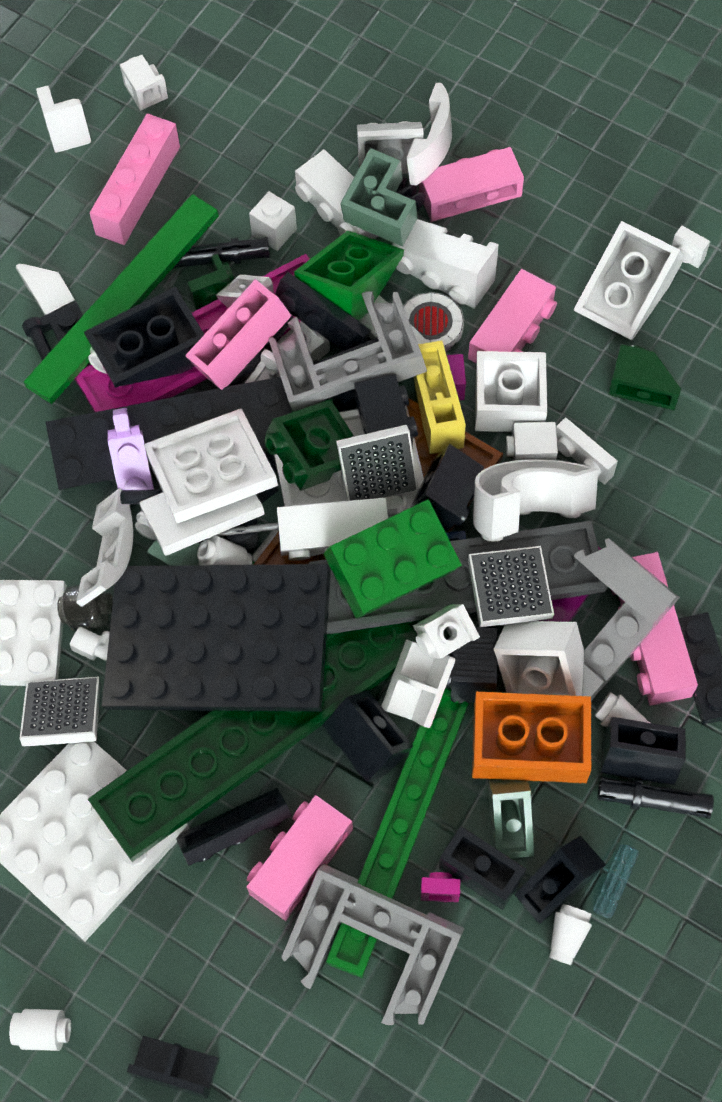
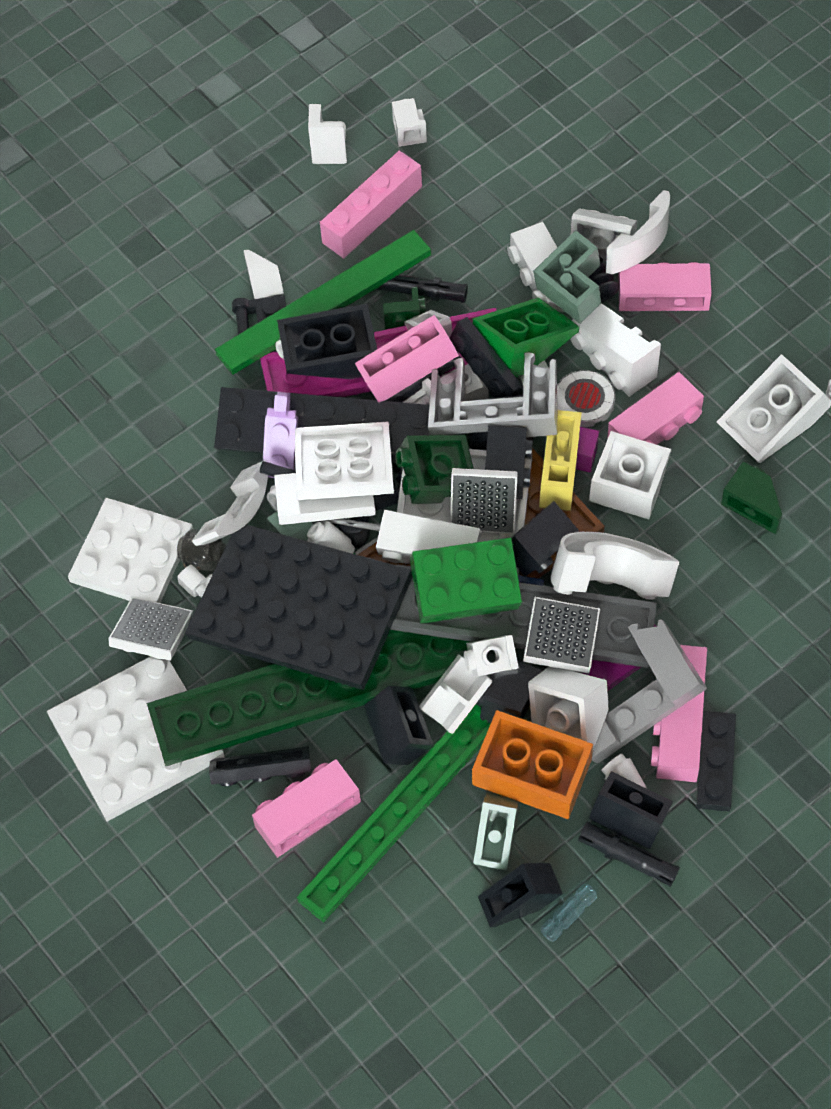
camera: 20 degrees right, 5 degrees down
white brick [9,1009,71,1051] -> none
black panel [127,1036,220,1099] -> none
white brick [249,191,297,251] -> none
light grey wedge [281,864,465,1025] -> none
dark pink plate [421,872,460,902] -> none
black brick [439,826,526,910] -> none
white brick [506,422,558,461] -> none
white cone [549,904,592,965] -> none
white plate [556,418,618,485] -> none

